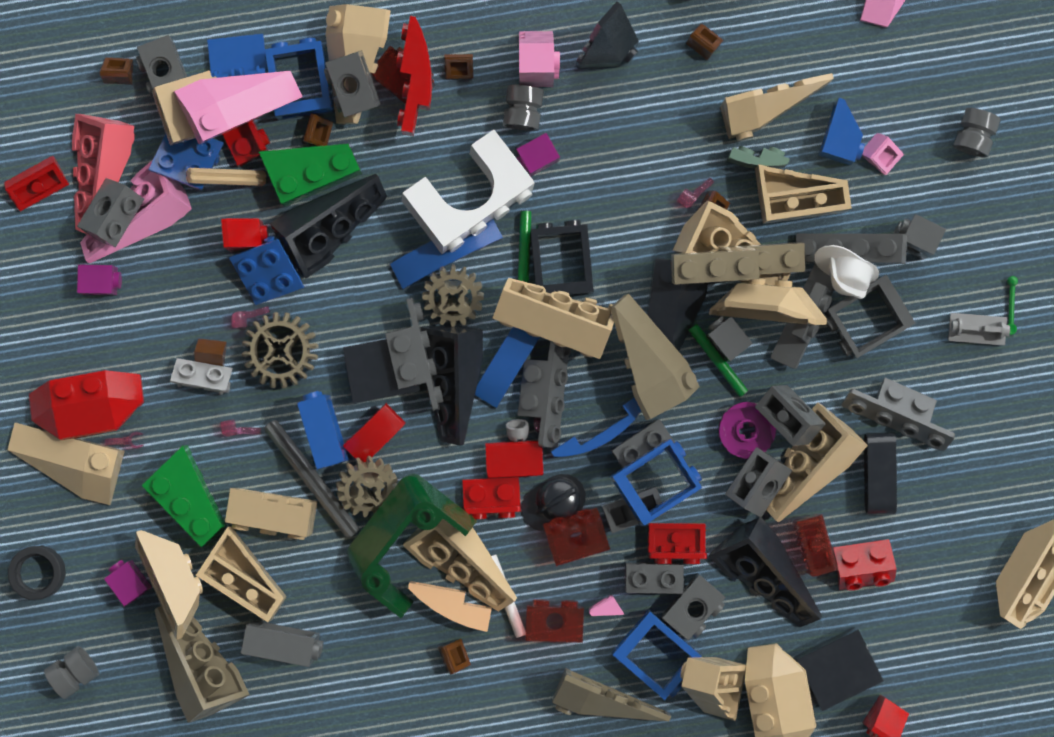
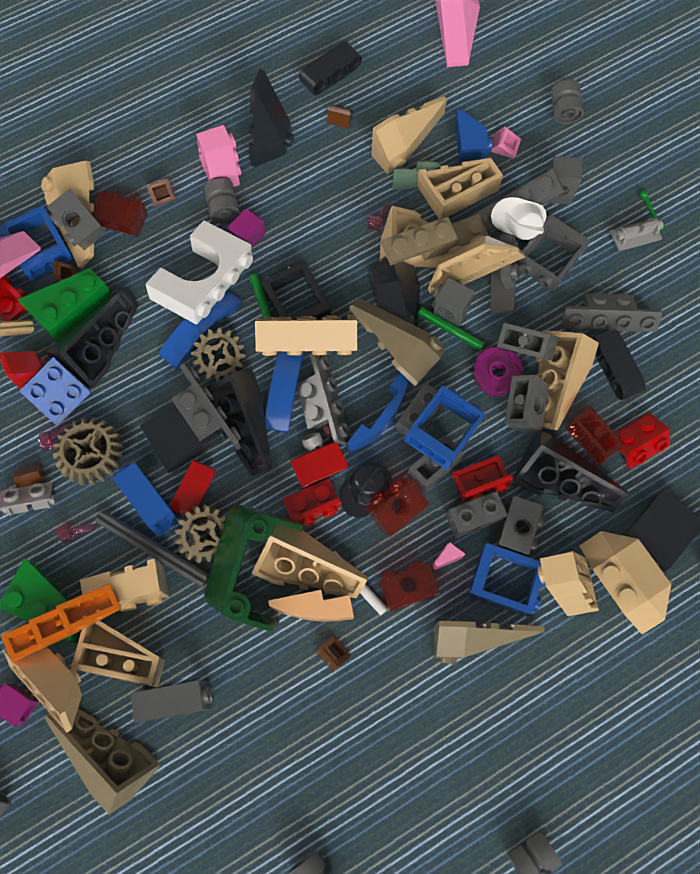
camera: 25 degrees left, 15 degrees down
red slope [396,16,432,137] -> none
none -> orange slope [1,583,120,663]

